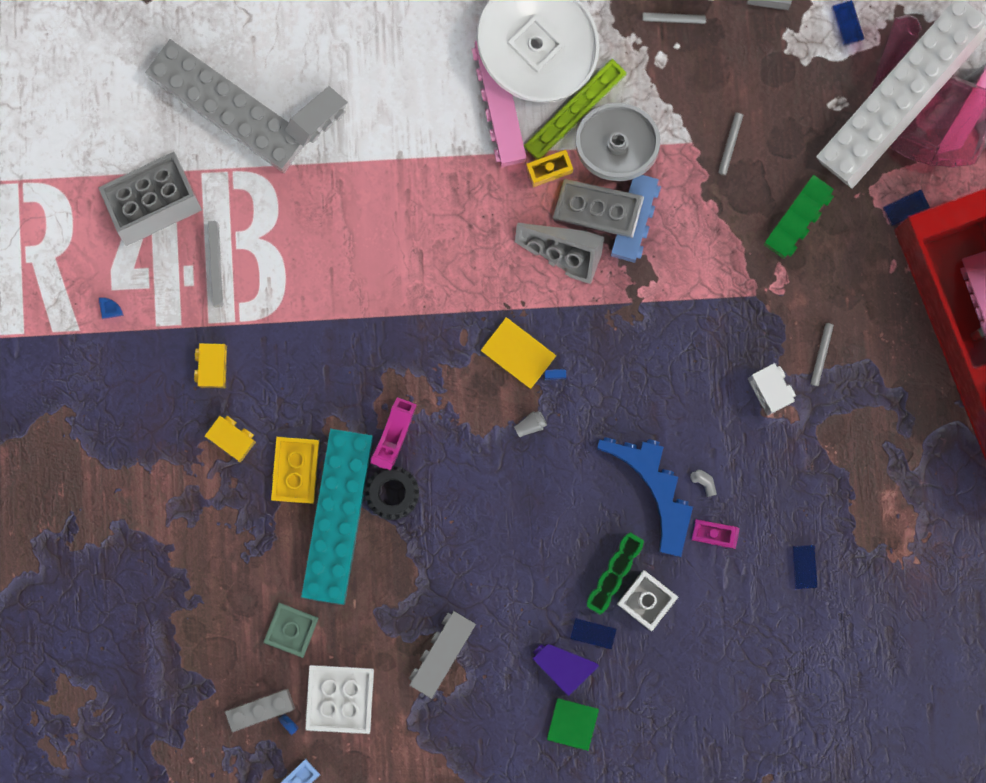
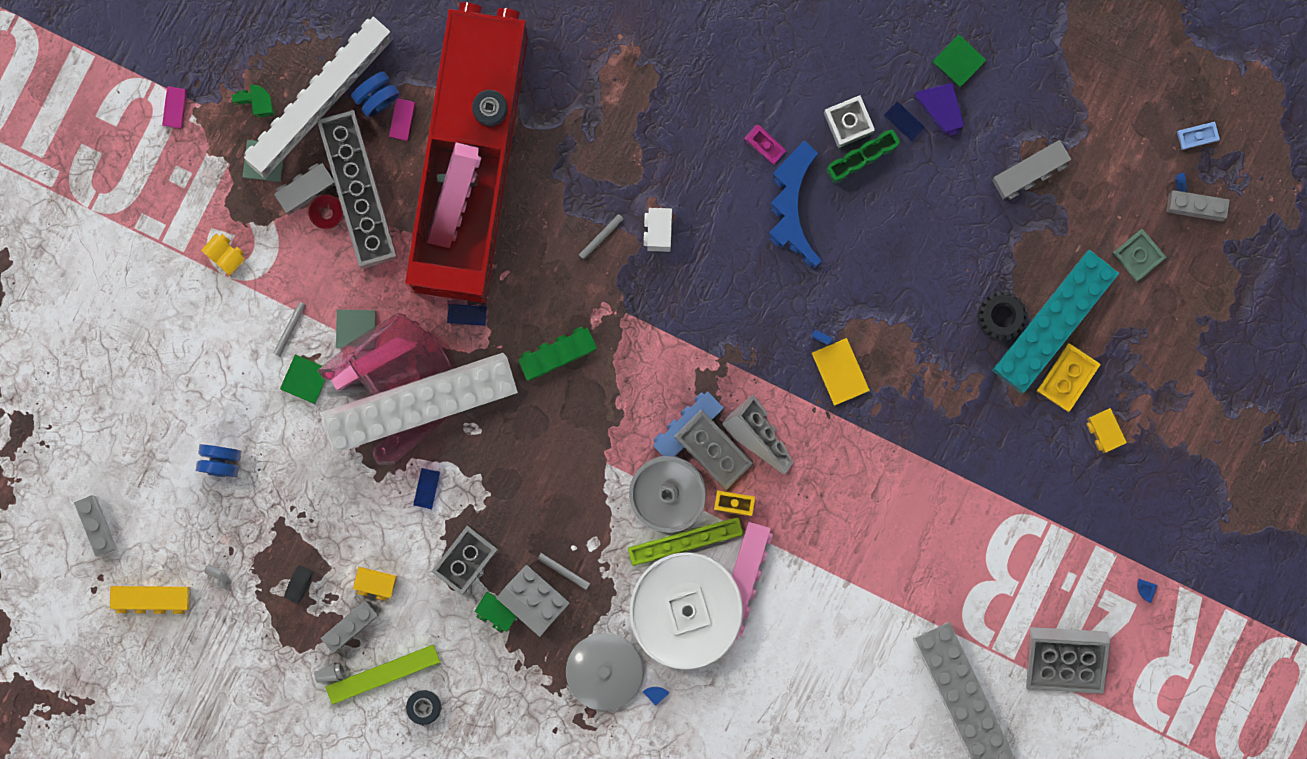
camera: 150 degrees left, 0 degrees up
yellow brick [194,343,227,388] -> none
light grey tile [208,221,223,307] -> none
light grey brick [285,86,348,147] -> none
white plate [306,665,374,734] -> none
dark pink arch [370,397,417,470] -> none
light grey cone [514,411,547,438] -> none
light grey arm [690,470,717,497] -> none
light grey piece [718,113,743,175] -> none
clear blue tile [793,545,818,589] -> none

